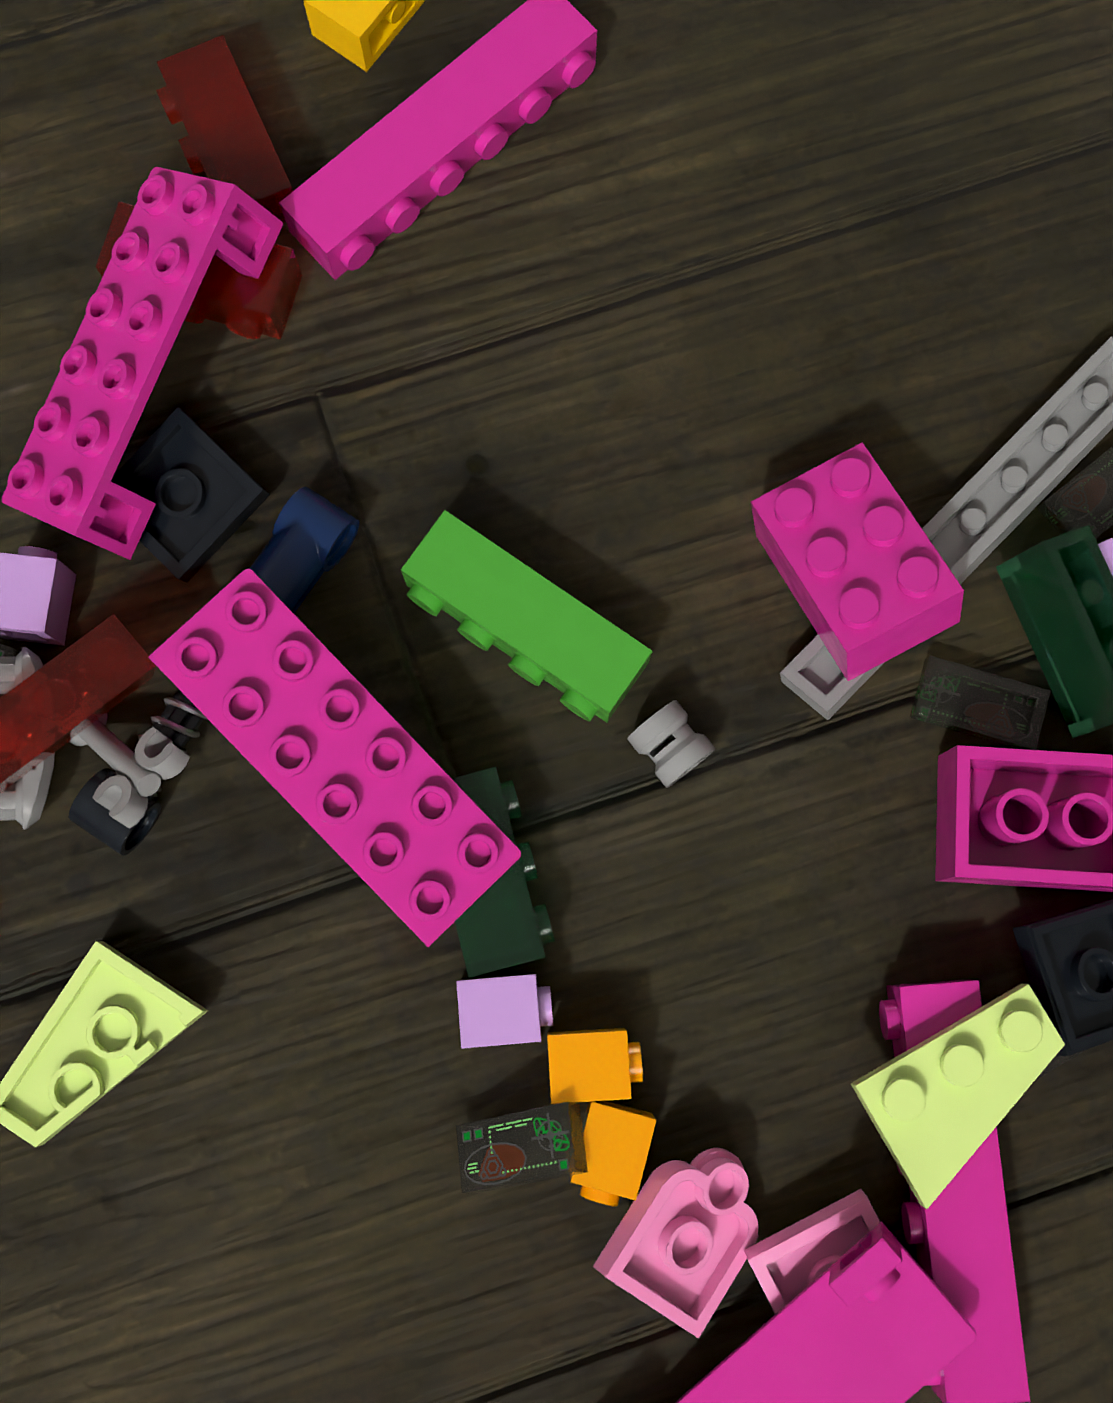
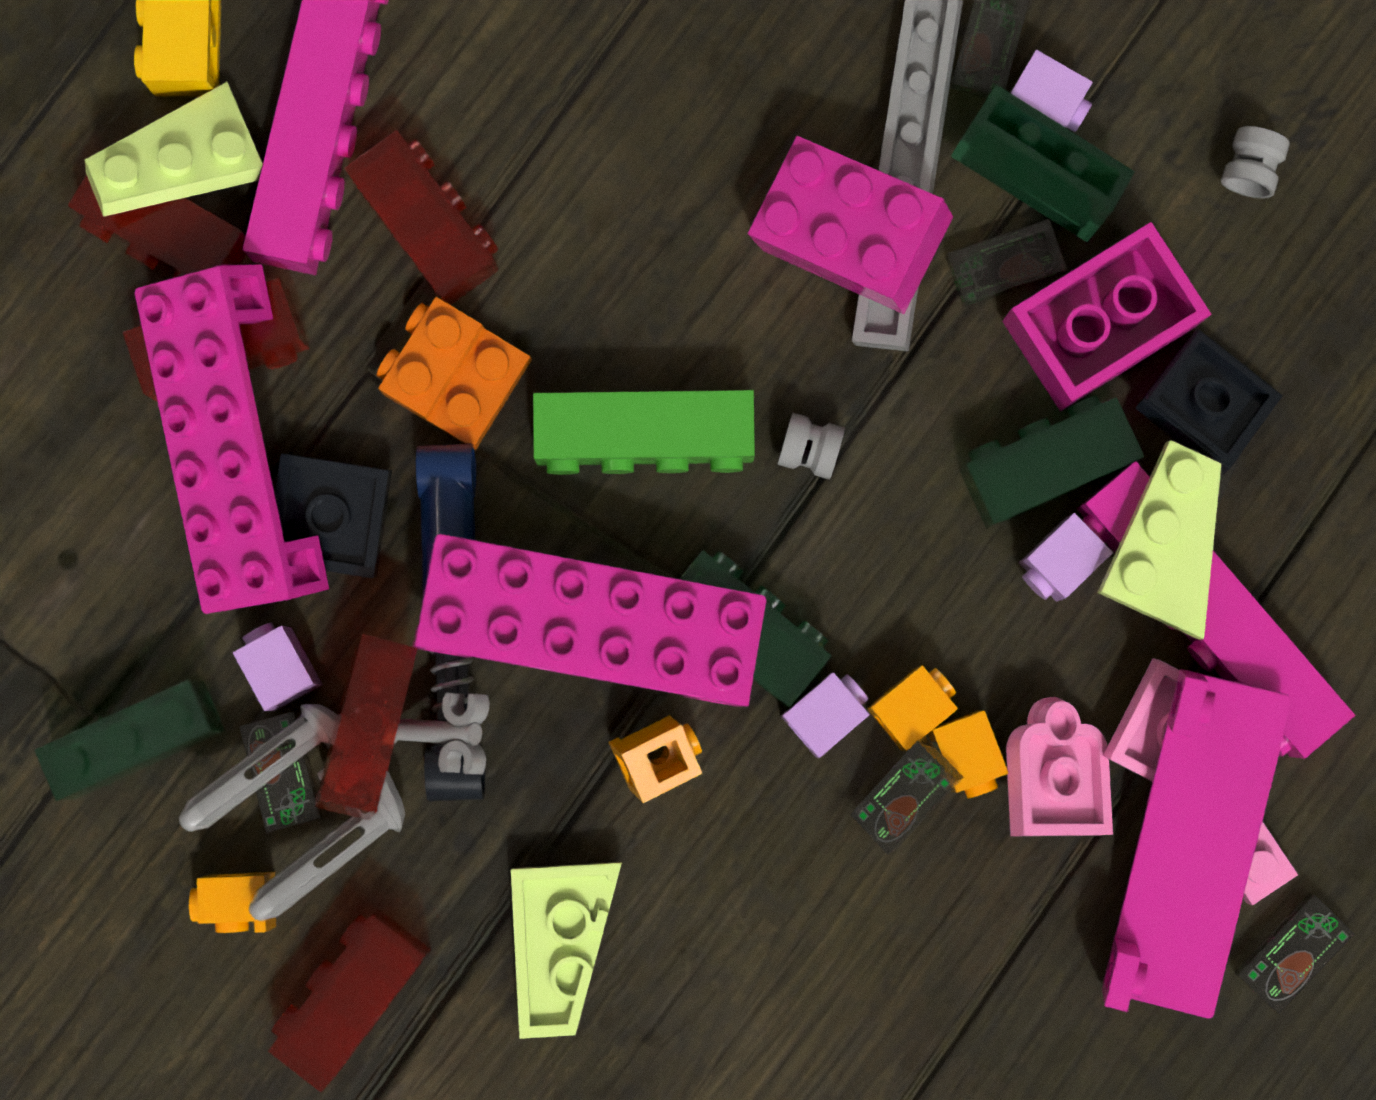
camera: 35 degrees left, 5 degrees up
none -> yellowish green wing [85,82,263,217]
none -> clear red brick [344,130,499,305]
none -> orange plate [377,297,532,451]
none -> light orange brick [609,715,702,803]
none -> clear green brick [959,395,1144,529]
none -> lavender brick [1019,513,1113,602]

